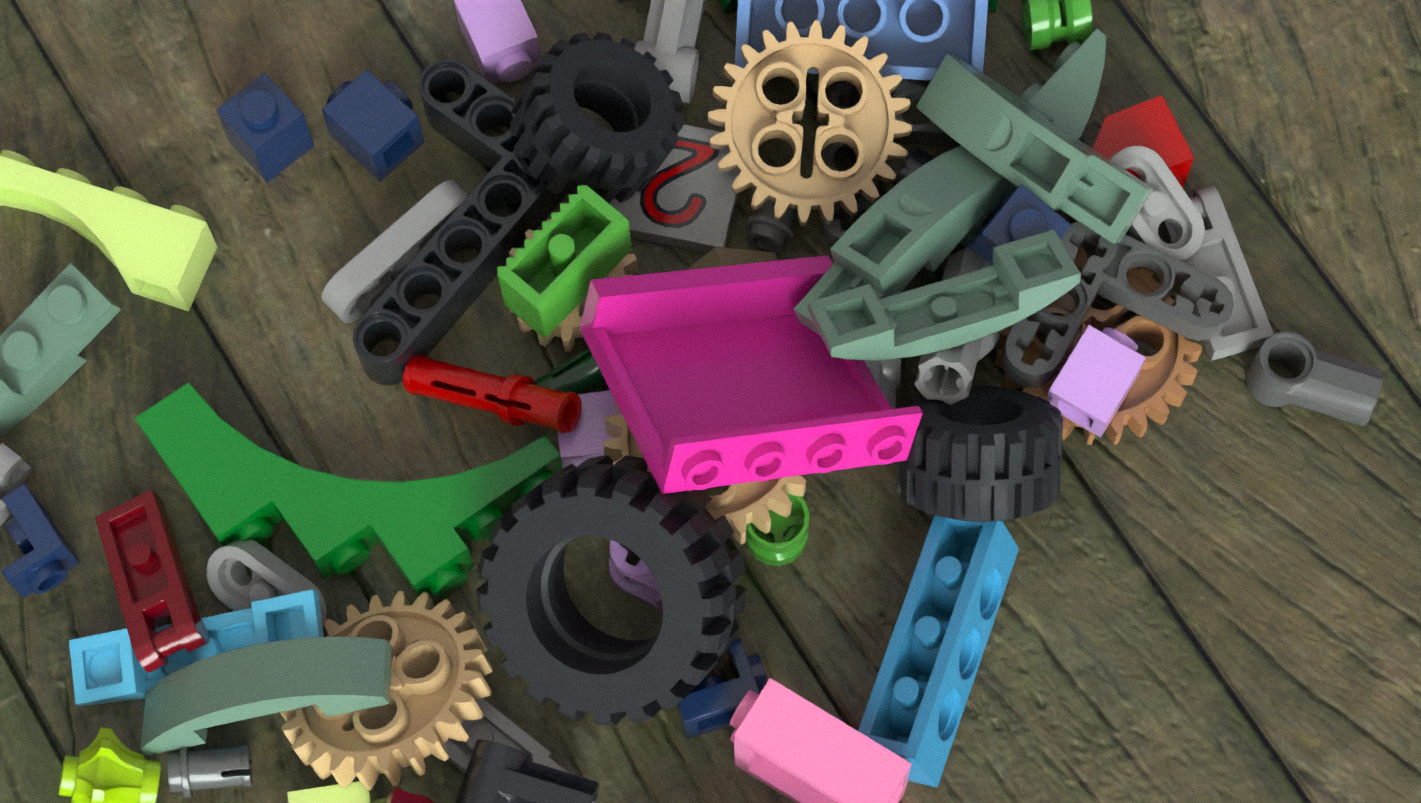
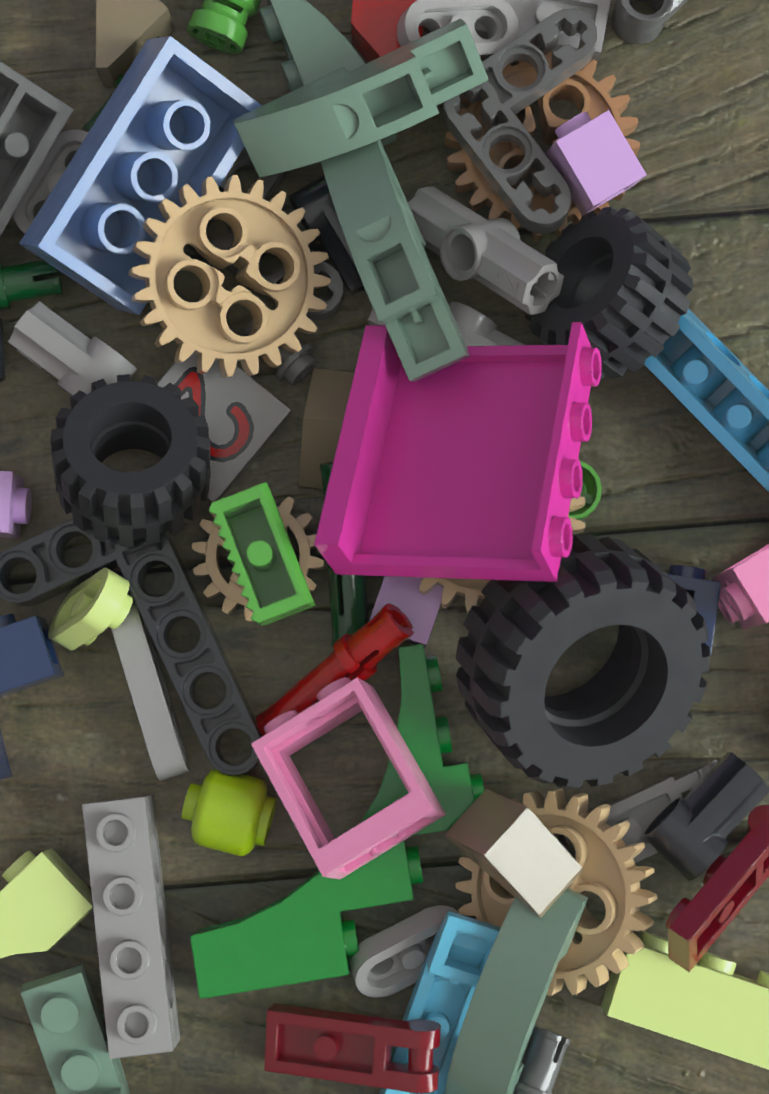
camera: 65 degrees left, 15 degrees up
sand green slope [808,230,1081,360] -> none
dark blue brick [967,184,1071,266] -> none
none -> yellowish green plate [48,568,133,651]
none -> light grey brick [82,794,180,1059]
none -> lime head [181,769,277,856]
none -> bright pink window [251,677,446,880]
none -> slope [445,788,583,919]

